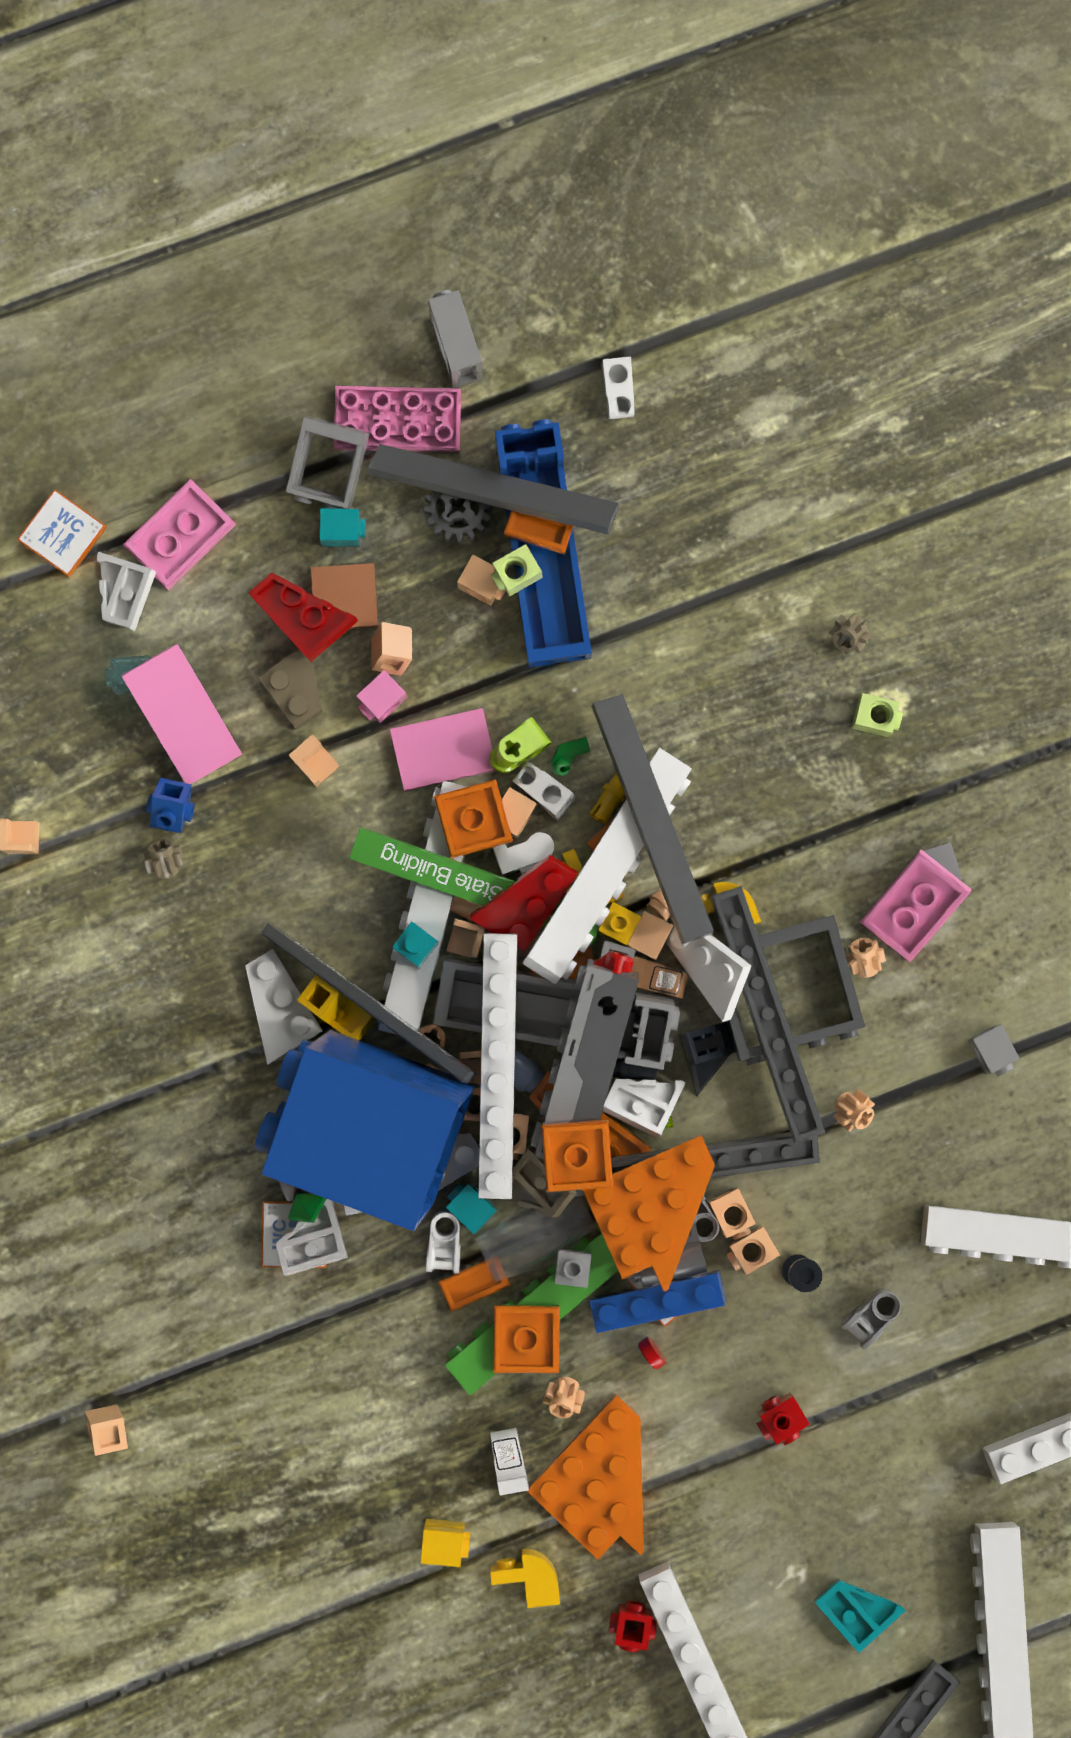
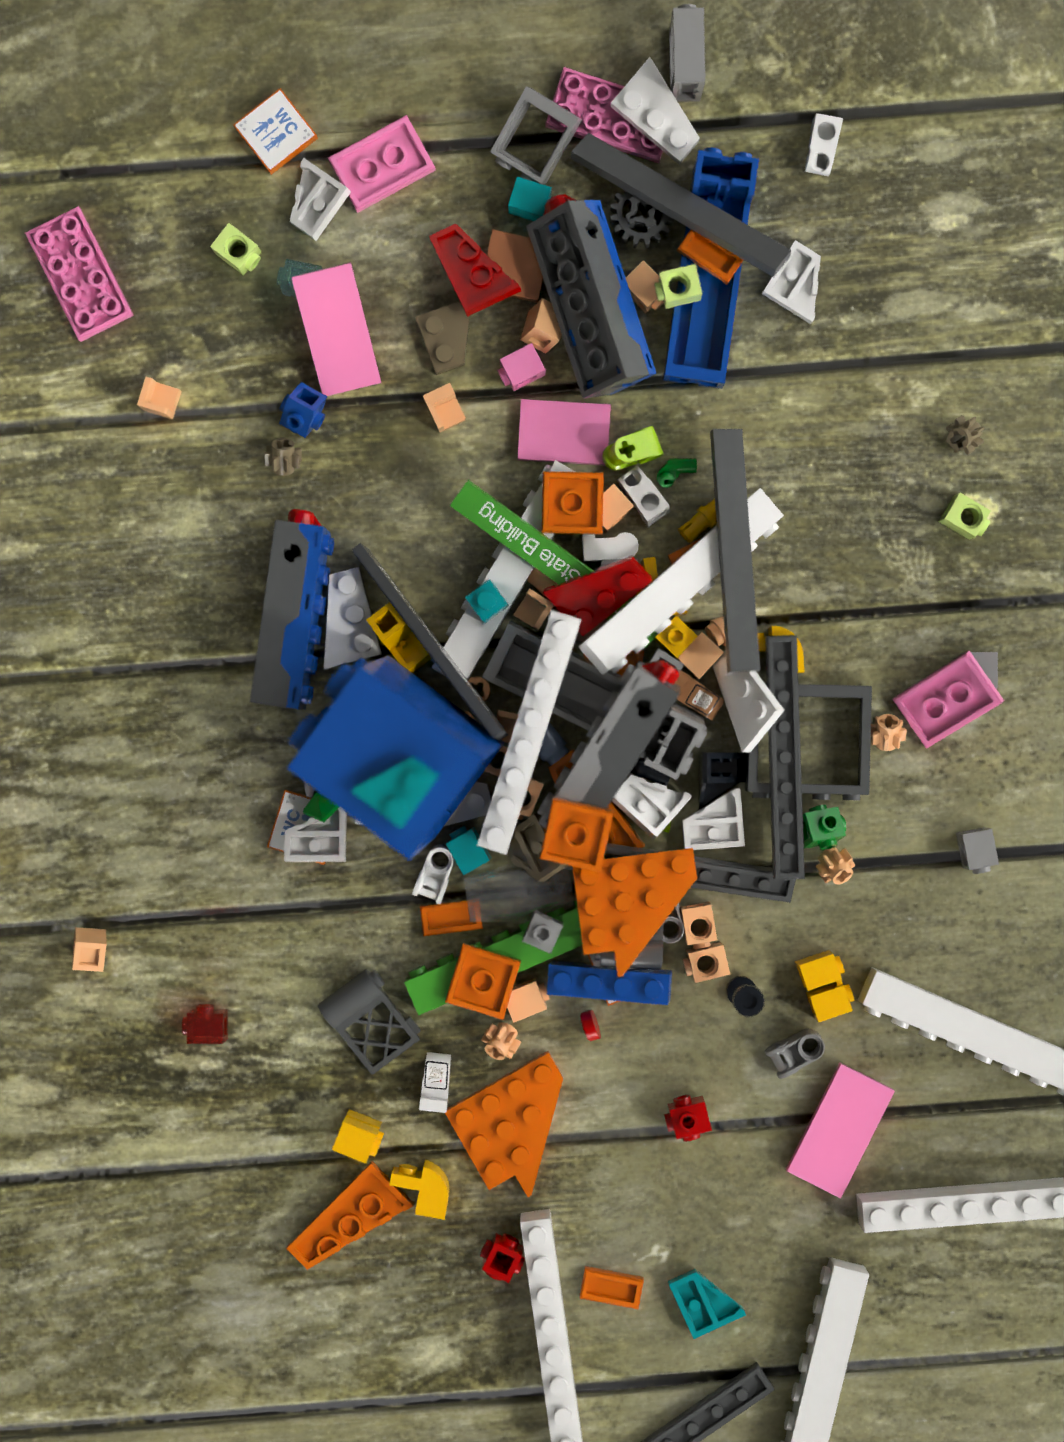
camera: 20 degrees right, 5 degrees up
none -> clear red brick [182,1004,228,1044]
none -> yellowish green brick [210,223,261,276]
none -> piece [250,509,334,710]
none -> orange wing [286,1161,414,1270]
none -> dark grey piece [318,968,421,1075]
none -> teal wing [351,757,440,829]
none -> light nougat brick [507,977,550,1023]
none -> dark grey piece [526,194,657,399]
none -> orange tile [579,1266,644,1309]
none -> white wing [610,57,700,165]
none -> white wing [682,788,745,850]
none -> white wing [762,240,821,324]
none -> bright pink tile [786,1062,895,1198]
none -> yellow piece [795,950,855,1023]
none -> green brick [803,805,846,850]

